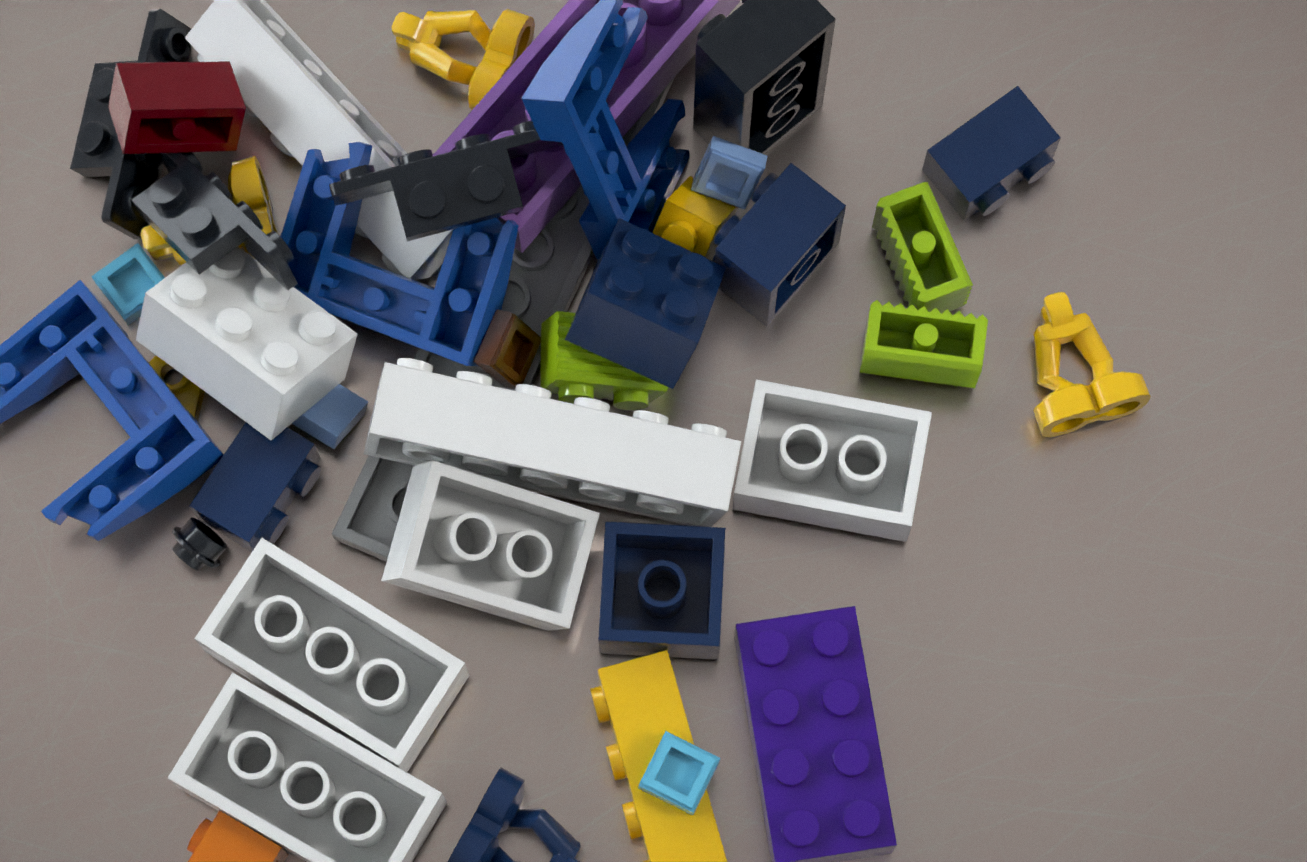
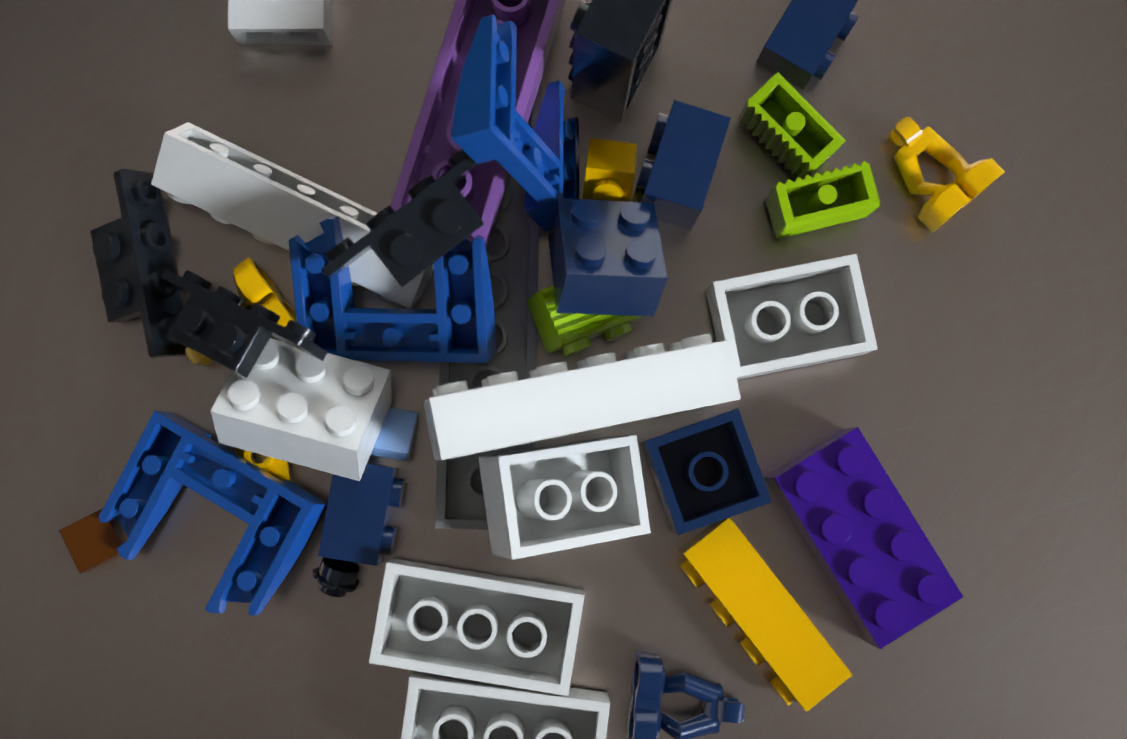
camera: 30 degrees left, 10 degrees up
medium azure tile [91,243,165,326] -> none
dark red brick [108,61,246,154] -> none
yellow piece [391,9,535,110] -> none
reddish brown tile [474,309,542,389] -> none
medium azure tile [638,731,721,815] -> none
light blue tile [691,136,767,210] -> none

